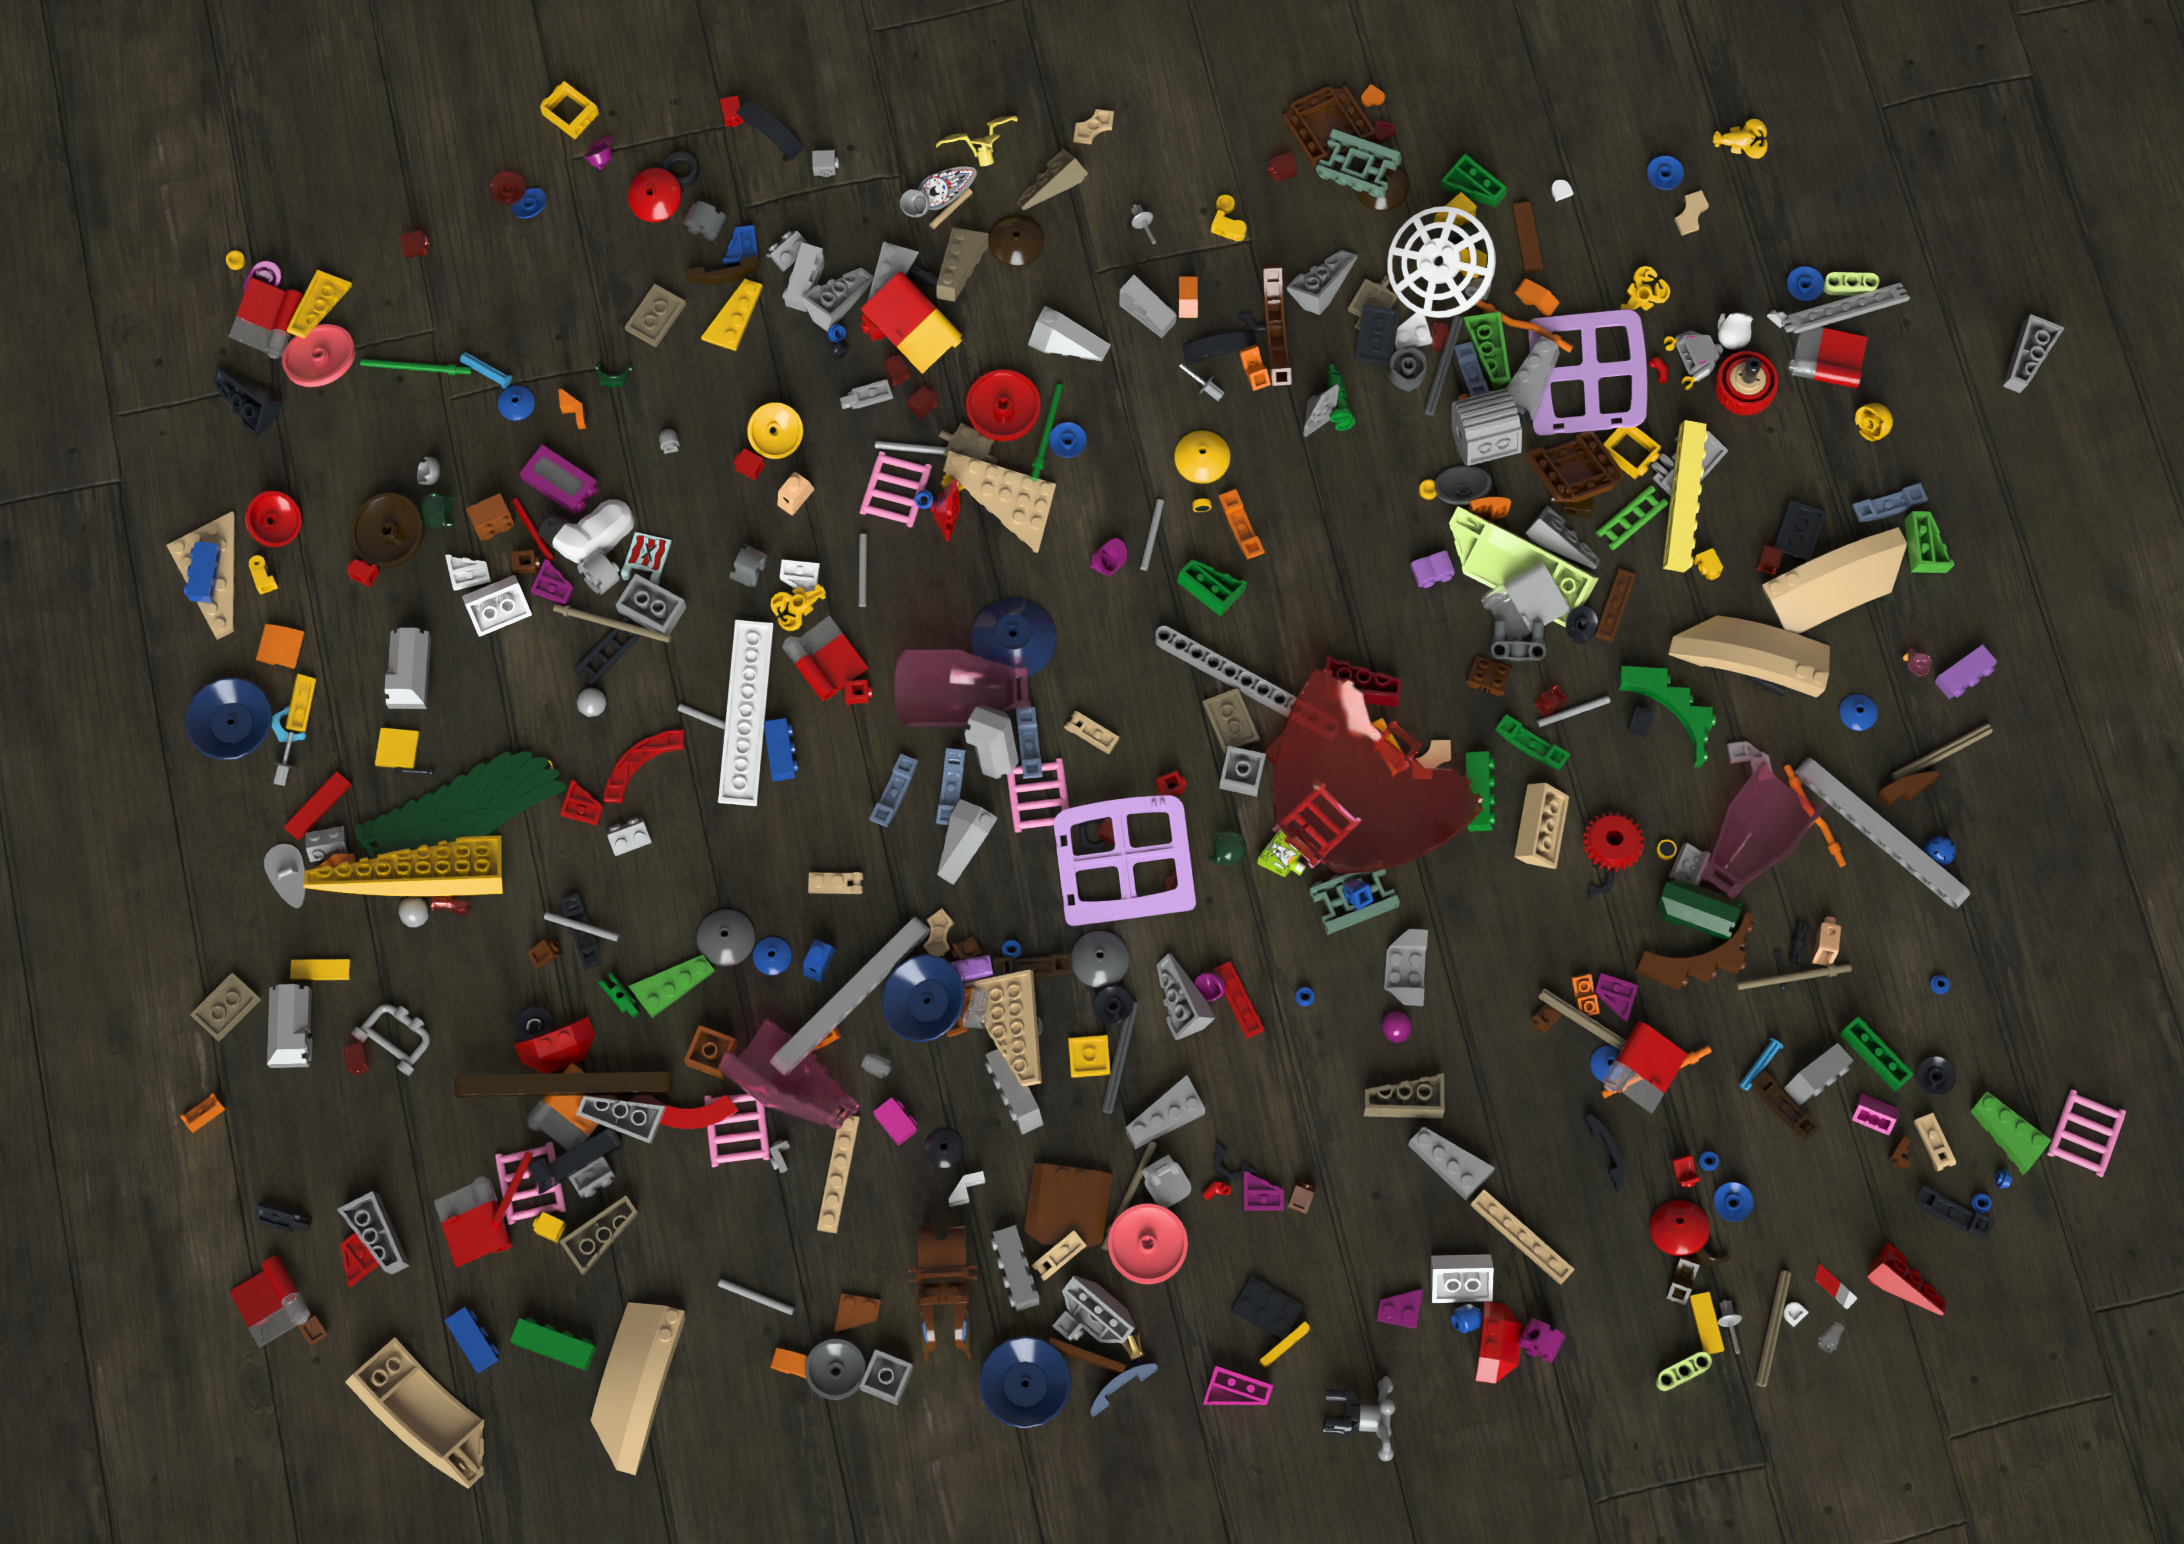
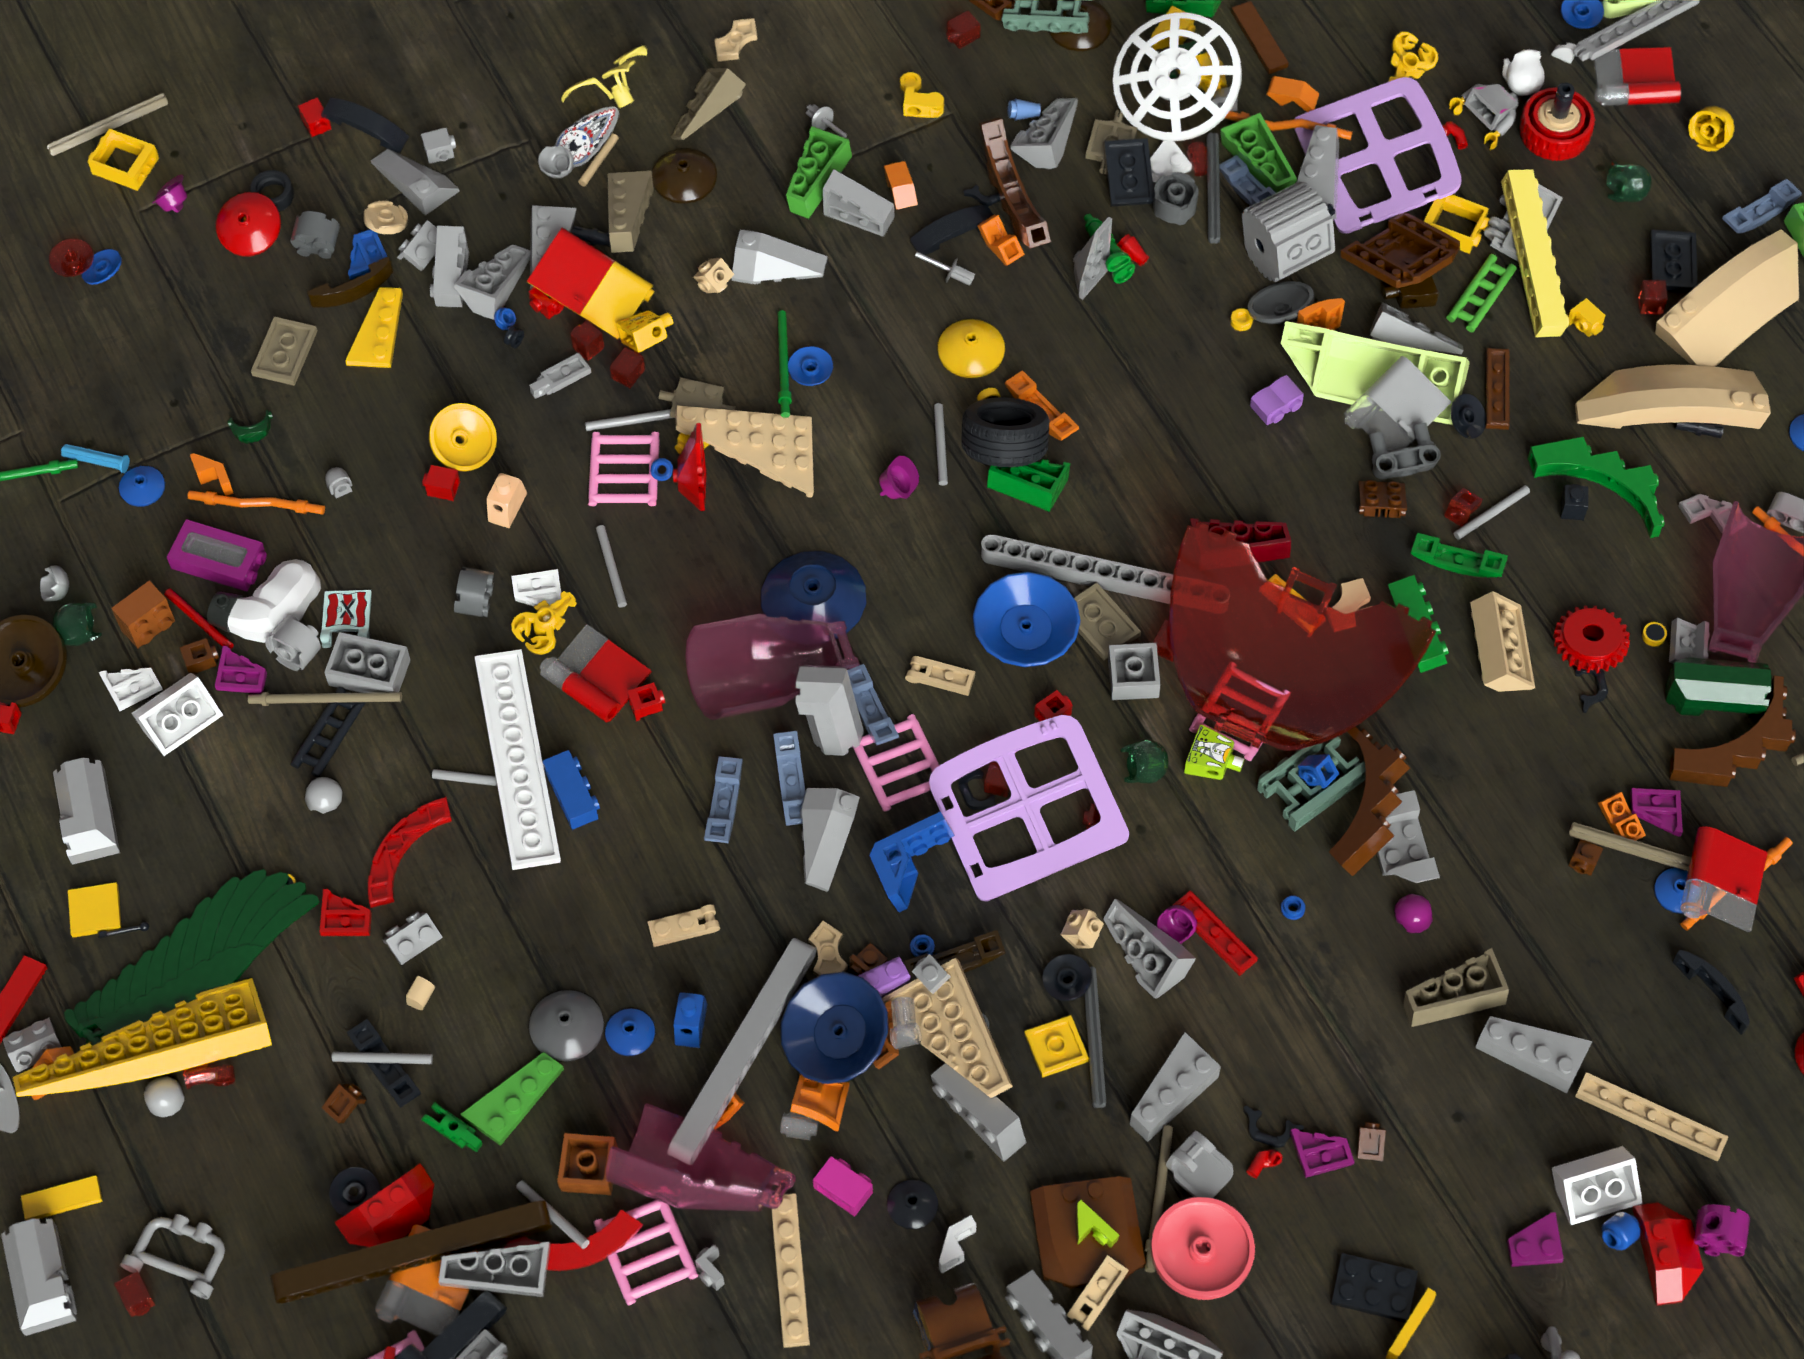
camera: 15 degrees left, 10 degrees down
red dish [966,370,1041,441] -> none
dark grey dish [1071,931,1129,988] -> none
none -> dark tan axle [47,93,168,156]
none -> orange bar [188,490,325,515]
none -> tan tile [363,201,408,234]
none -> light grey wedge [371,149,459,216]
none -> tan brick [406,976,435,1010]
none -> light grey bar [516,1180,589,1249]
none -> yellow torso [615,311,673,353]
none -> tan brick [694,258,734,293]
none -> bright green wedge [786,126,852,219]
none -> orange plate [790,1074,850,1131]
none -> blue bracket [870,811,955,912]
none -> light grey bracket [912,954,951,994]
none -> black tyre [961,397,1050,467]
none -> blue dish [973,572,1081,667]
none -> medium blue cone [1008,99,1041,120]
none -> tan brick [1060,909,1104,948]
none -> lime slope [1076,1200,1119,1248]
none -> red cone [1117,234,1149,266]
none -> reddish brown arch [1329,725,1410,876]
none -> clear green hair [1606,161,1652,202]

